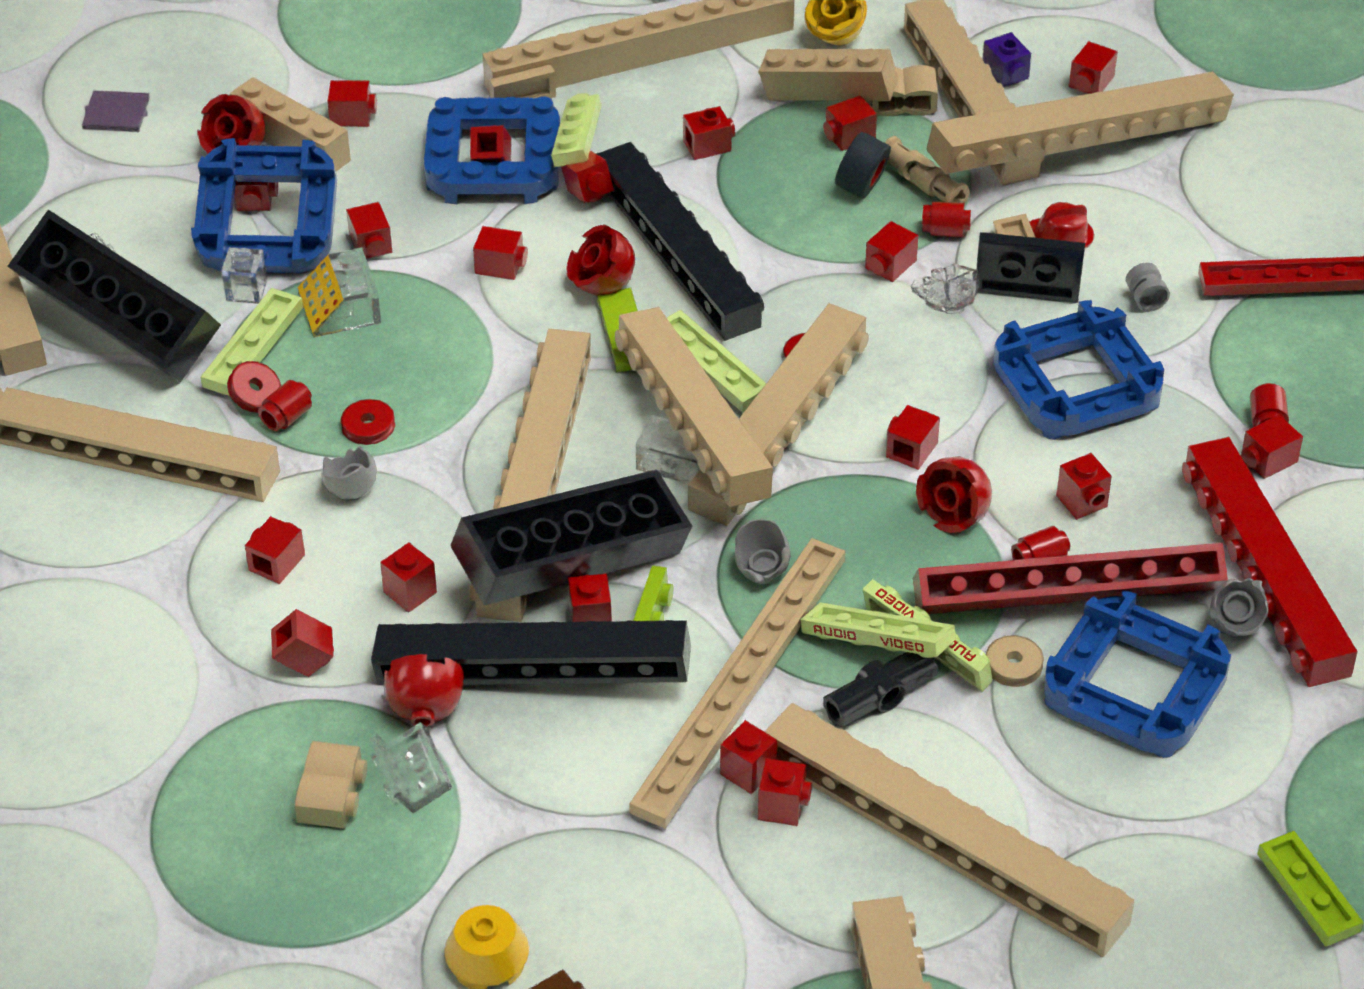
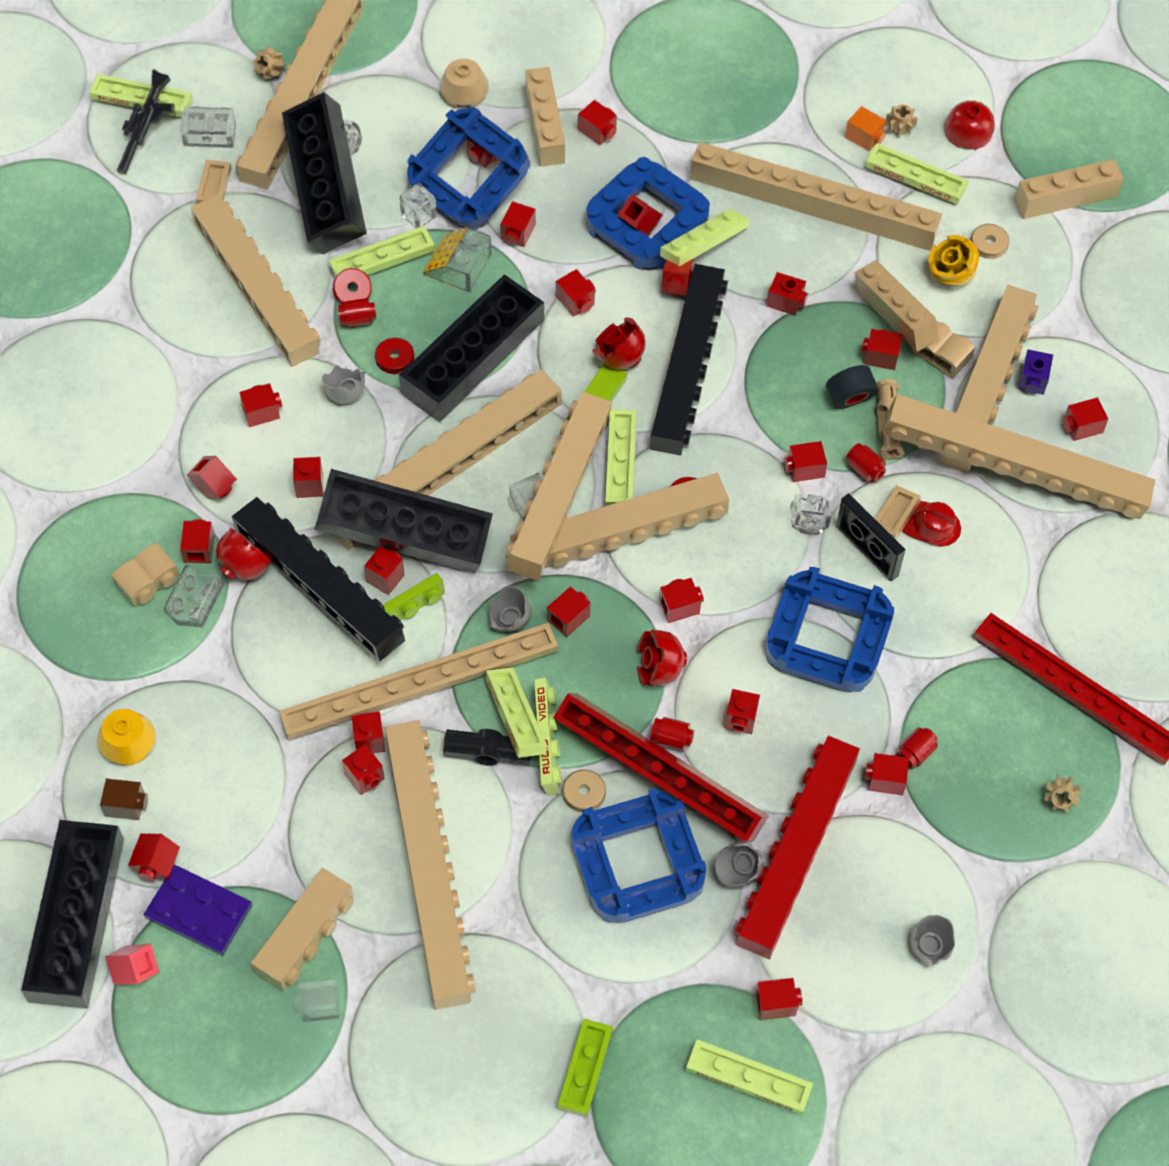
camera: 40 degrees right, 15 degrees up
clear purple piece [82,90,150,132] -> none
red cylinder [197,94,265,153] -> none
tan tile [489,64,556,98] -> none
light grey wheel [1125,262,1170,312] -> none
none -> red brick [180,519,215,564]
none -> black brick [399,274,544,421]
none -> tan cone [439,58,489,108]
none -> red brick [547,586,590,637]

